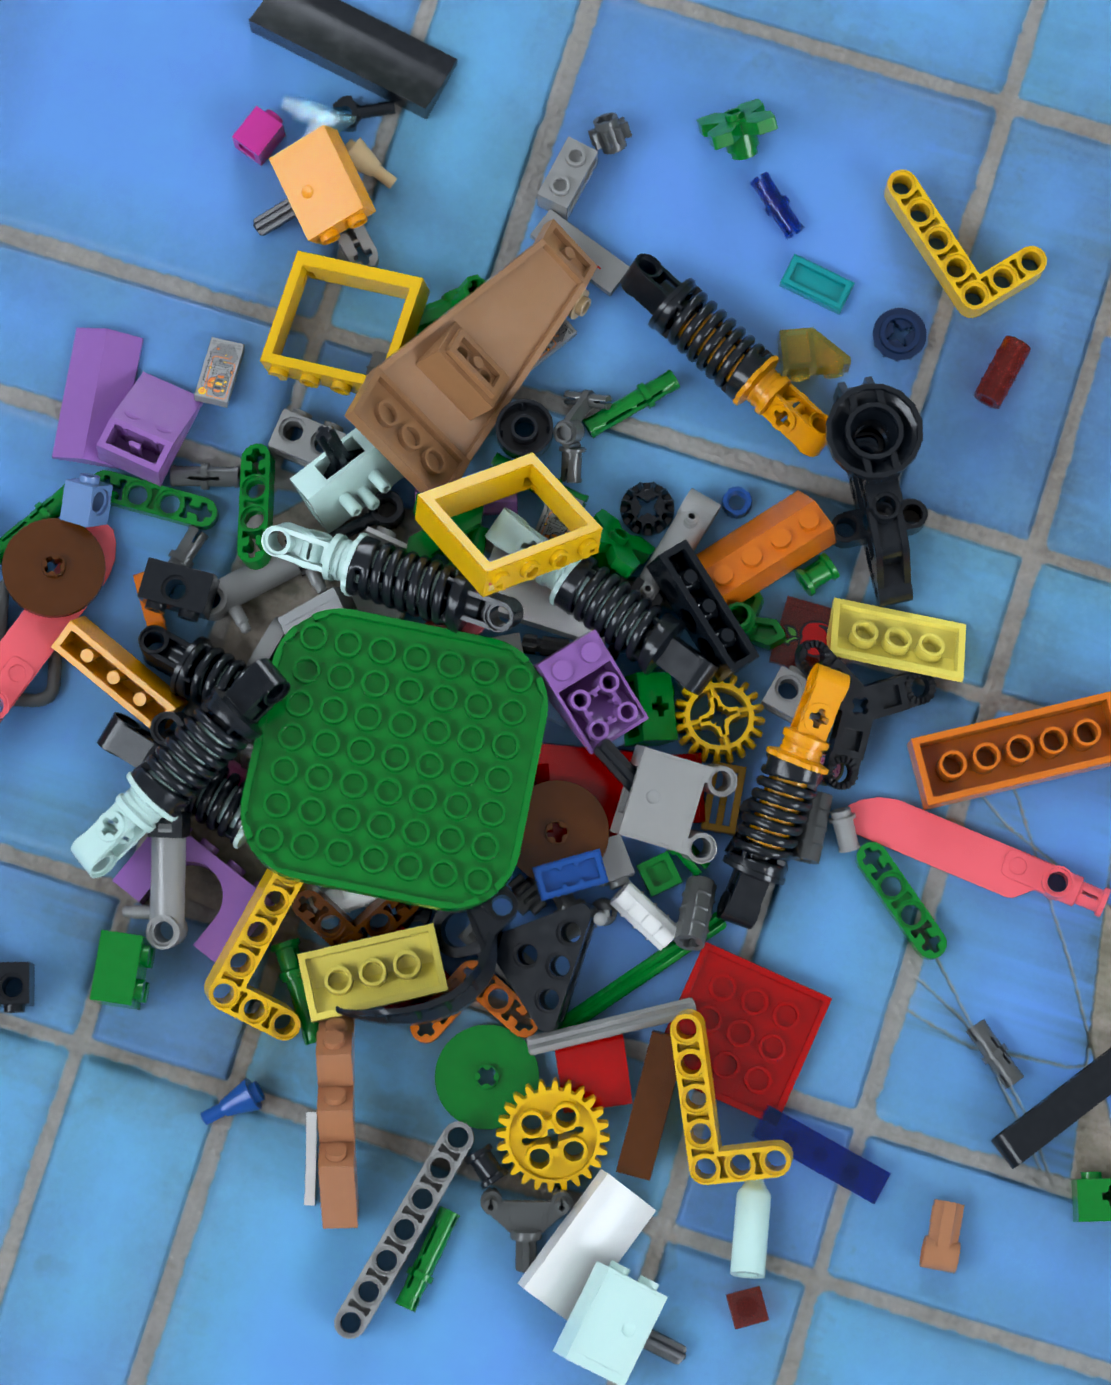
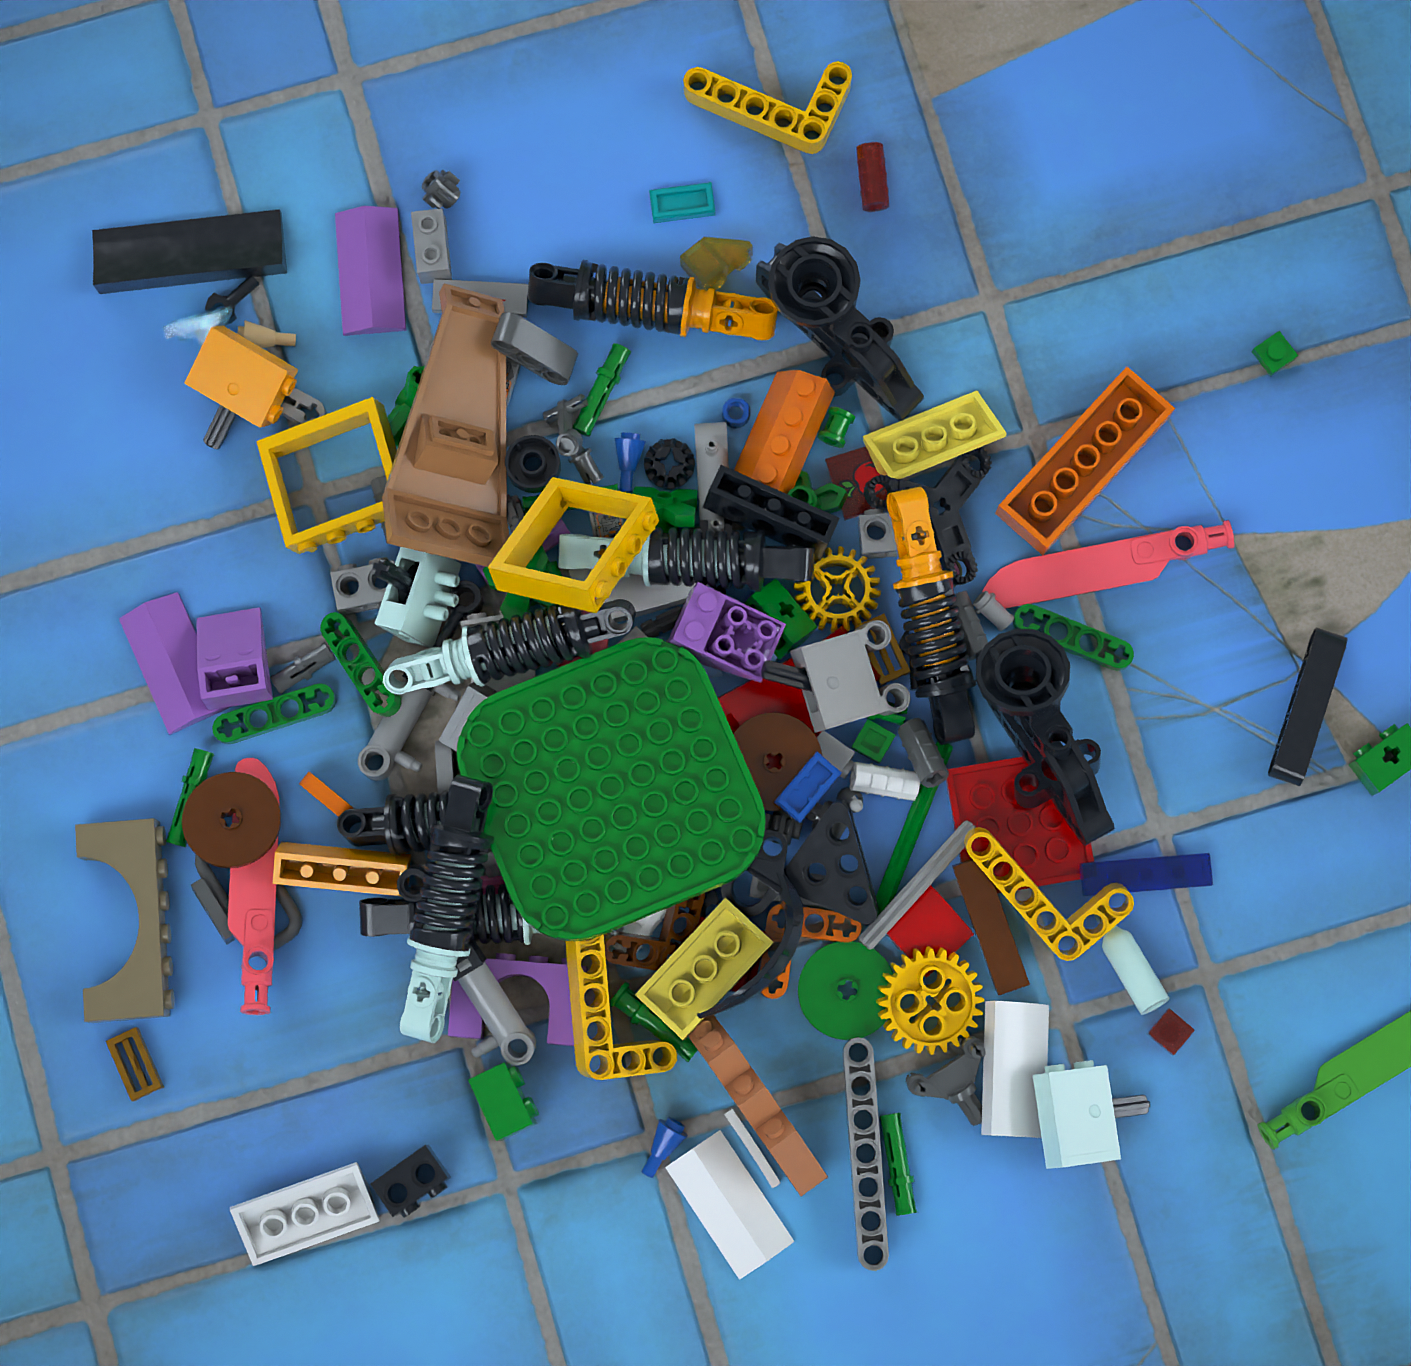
camera: 30 degrees left, 0 degrees up
medium blue brick [60,473,113,527] -> none
black brick [137,557,220,622] -> none
dark grey pin [168,525,209,594] -> none
tile [194,337,245,408] -> none
dark pink brick [232,106,286,166] -> none
black bush [464,1143,509,1190] -> none
green plant [697,99,778,160] -> none
clear blue pin [750,172,804,239] -> none
dark blue gear [872,308,927,362] -> none
nougat piece [919,1199,965,1274] -> none
dark grey pin [966,1019,1024,1089] -> none
none -> medium lavender slope [335,206,407,336]
none -> dark grey beam [491,312,578,385]
none -> dark grey axle [507,494,525,533]
none -> blue cone [614,432,646,492]
none -> white slope [665,1130,795,1280]
none -> black piece [976,629,1115,846]

